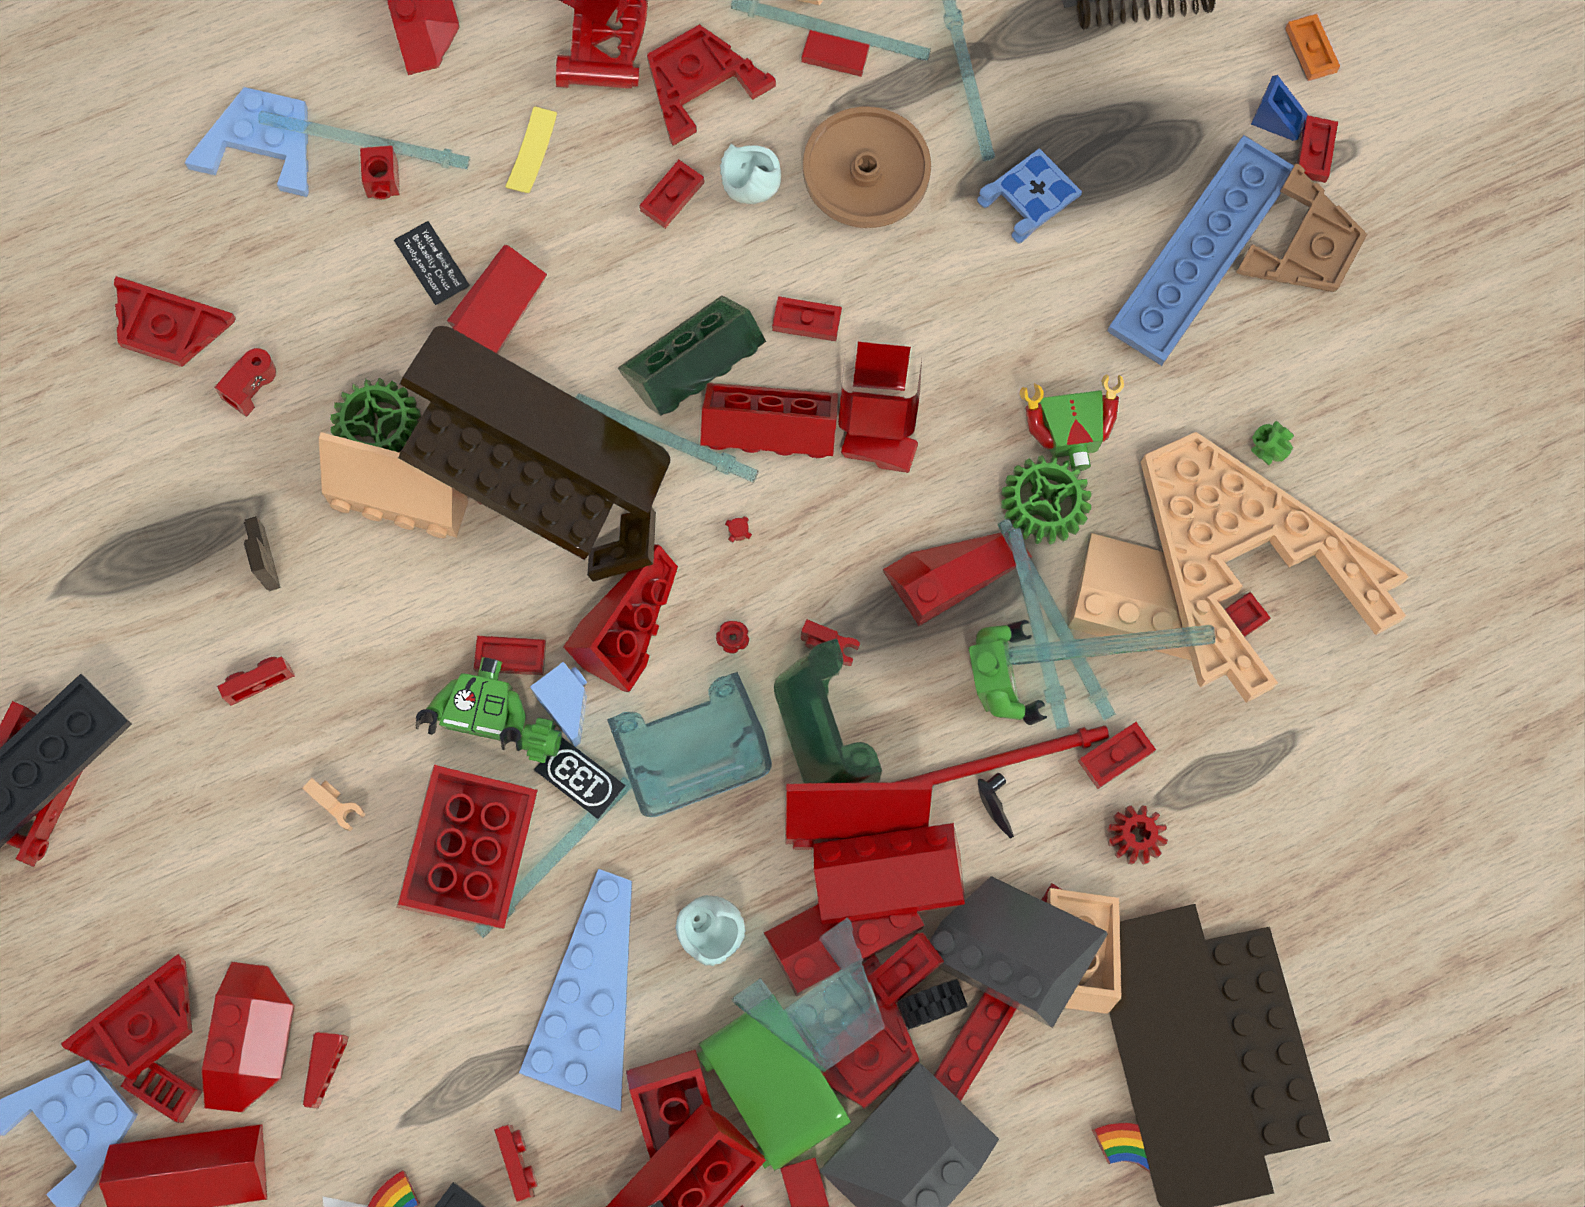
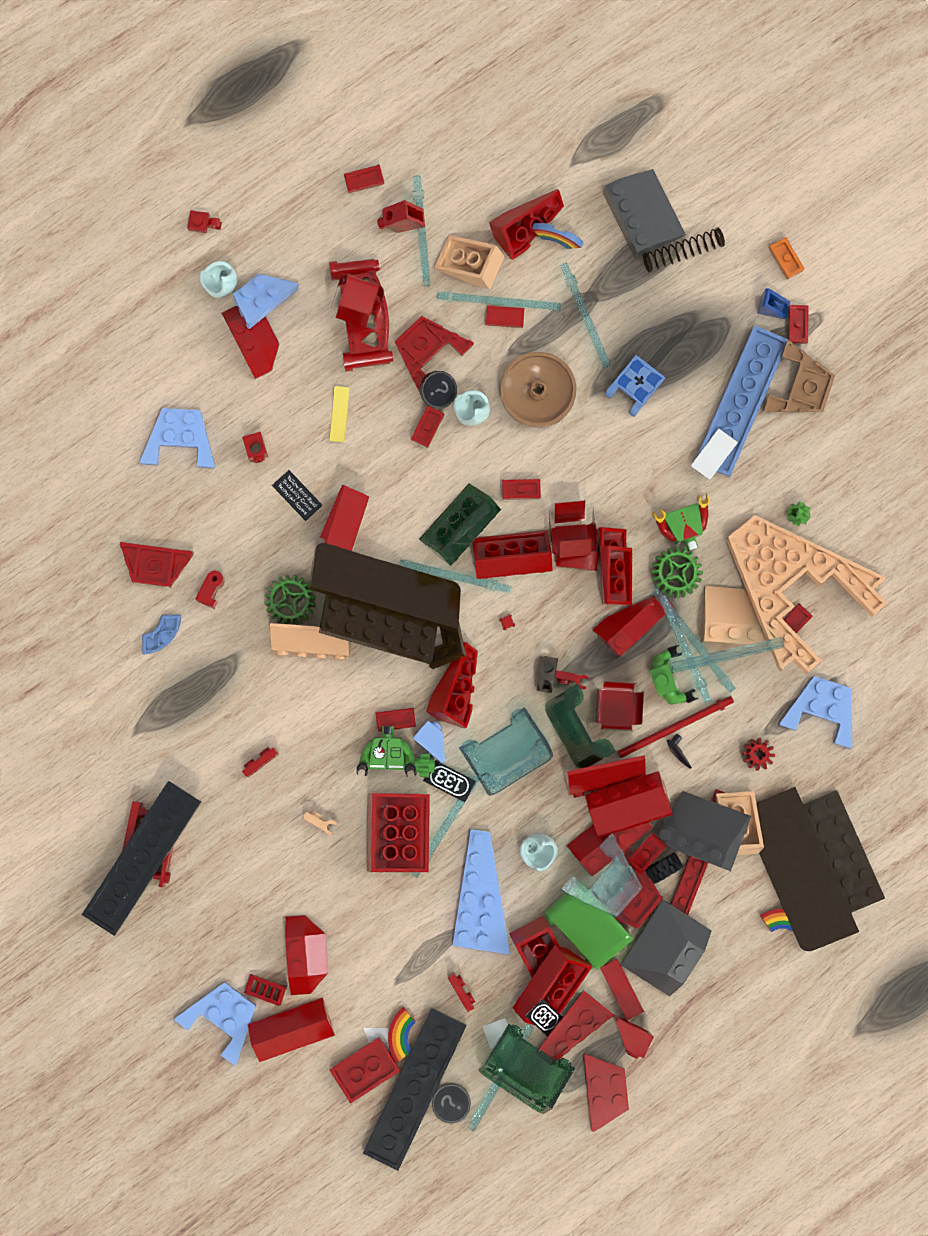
camera: 10 degrees left, 10 degrees up
red wing [61,954,193,1080] -> none
dark brown tile [244,516,281,591] -> none
clear light blue bar [258,111,470,170] -> none
red slope [303,1032,349,1109] -> none
red plate [716,621,749,654] -> none
red plate [1078,722,1156,789] -> none
none -> medium blue tile [142,615,181,655]
none -> black tile [419,370,457,409]
none -> dark brown leg [536,656,558,693]
none -> red piece [595,681,644,731]
none -> red slope [597,527,632,605]
none -> white sticker [691,429,738,480]
none -> light blue wing [779,676,852,749]

